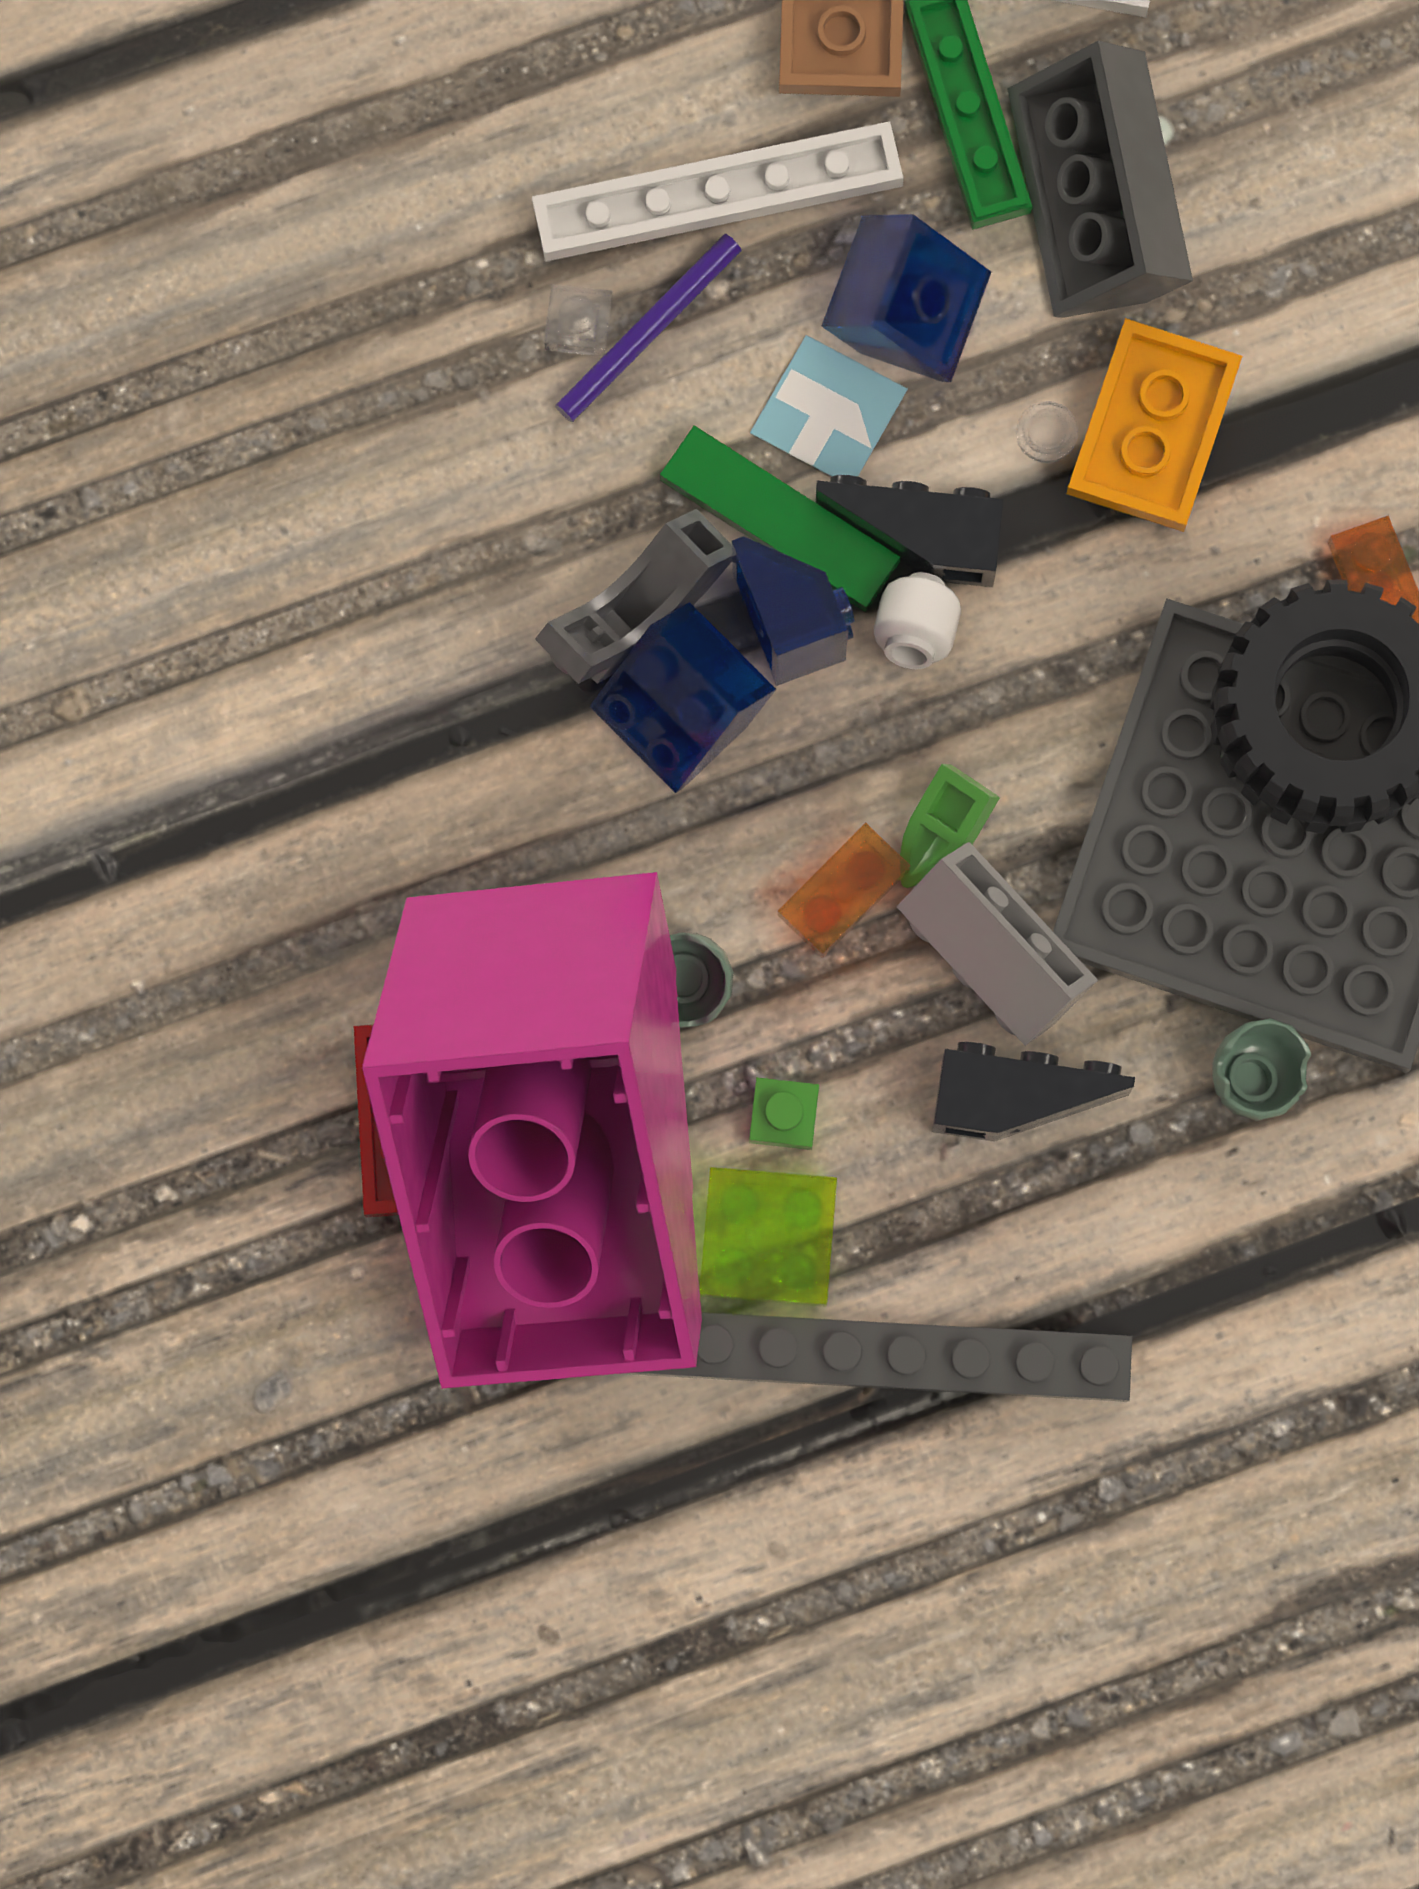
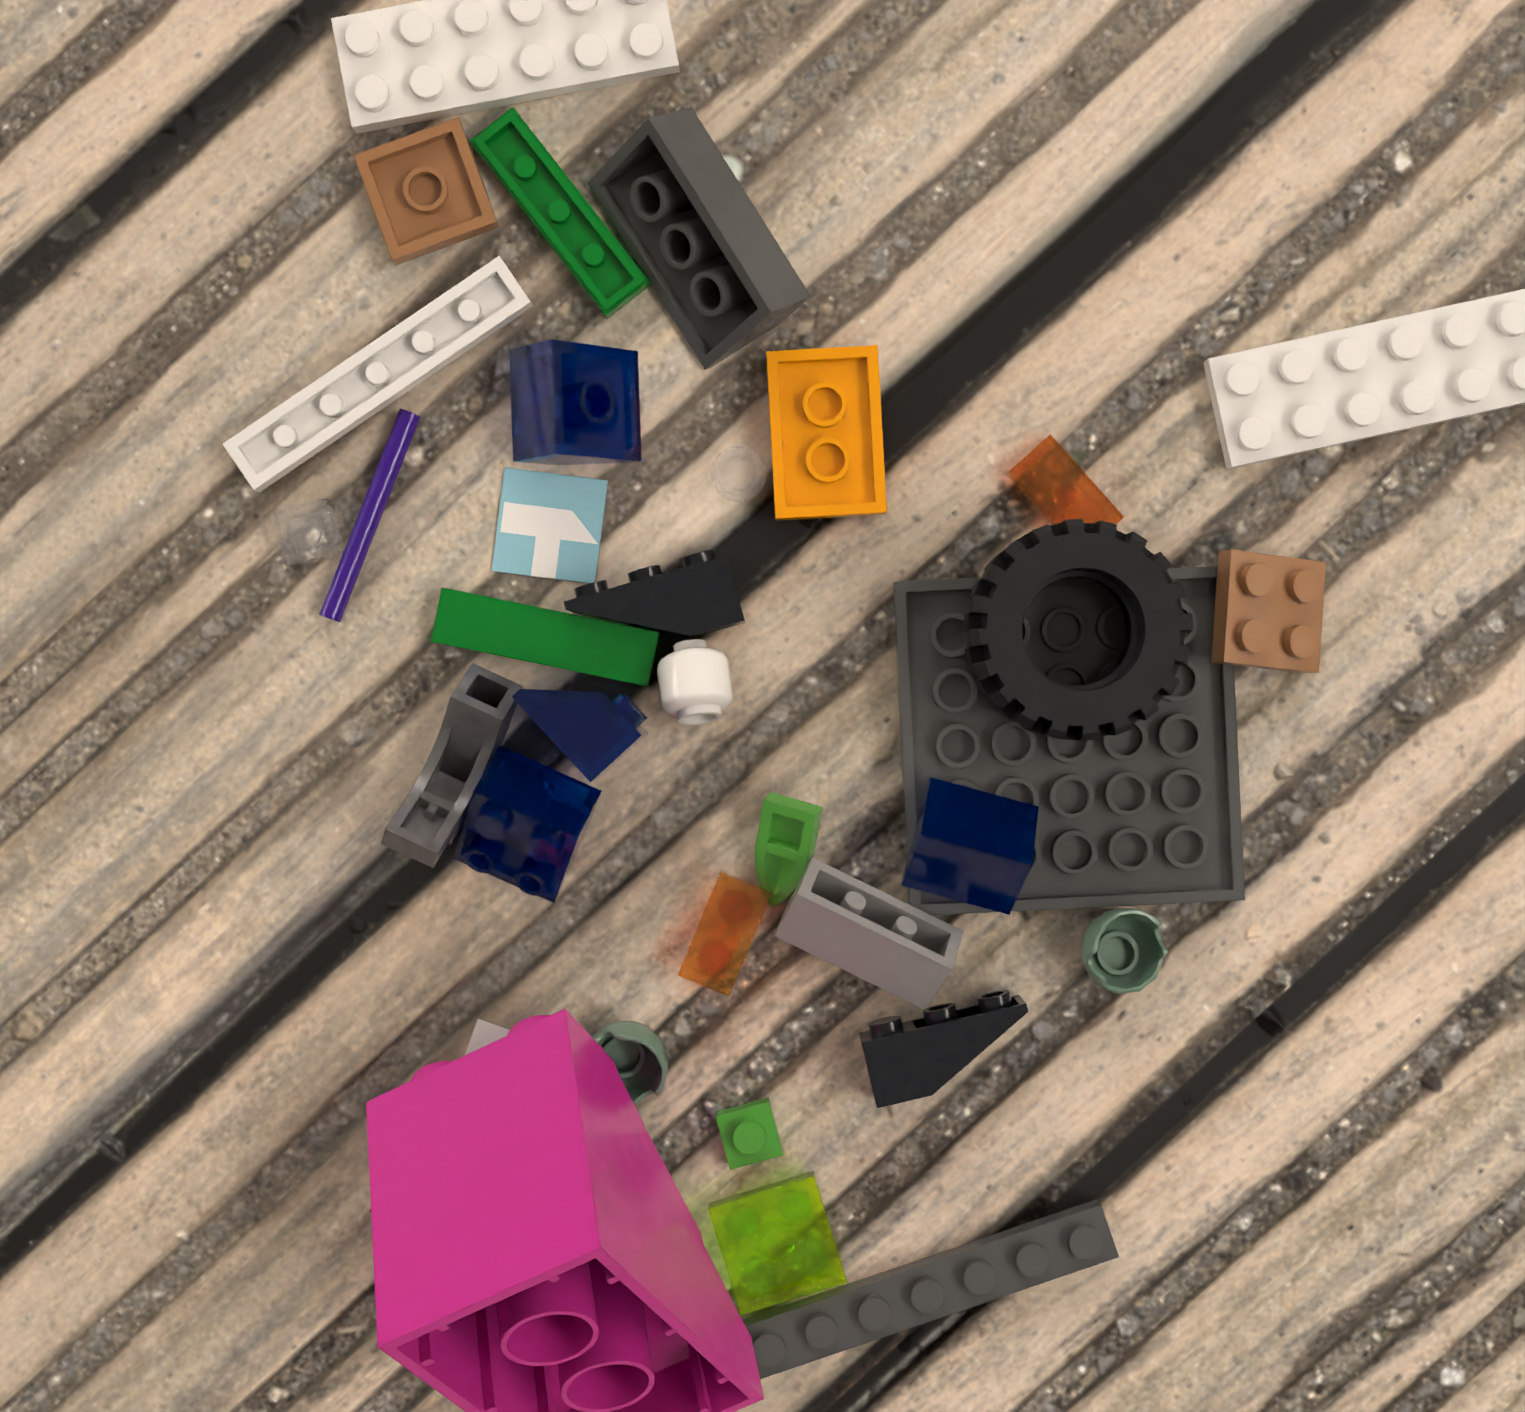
camera: 20 degrees left, 10 degrees up
none -> clear blue slope [900,777,1039,915]

